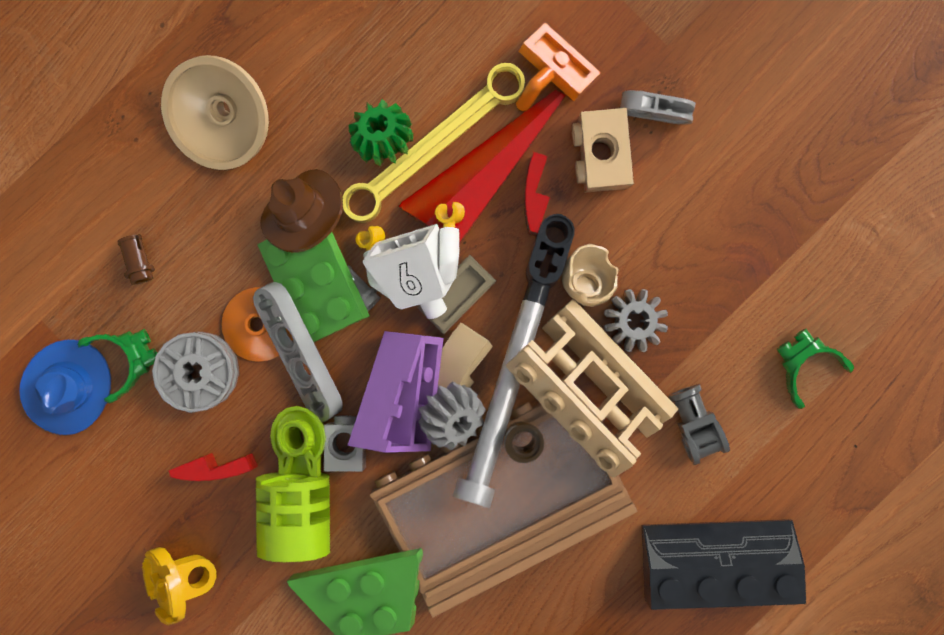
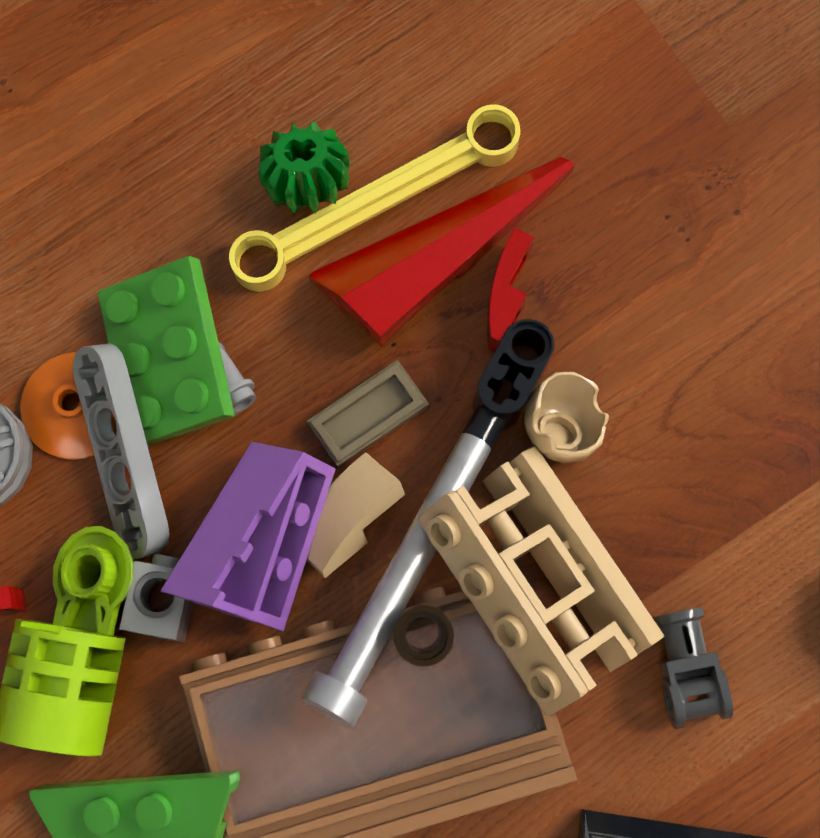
camera: 10 degrees right, 10 degrees down
tan dish [161,55,269,170] -> none
reddish brown hat [260,169,343,253] -> none
white torso [355,202,465,319] -> none
light grey gear [418,381,486,450] -> none
orange plate [516,23,601,111] -> none
tan brick [572,108,634,193] -> none
light grey gear [604,289,668,352] -> none
light grey piece [620,90,696,125] -> none

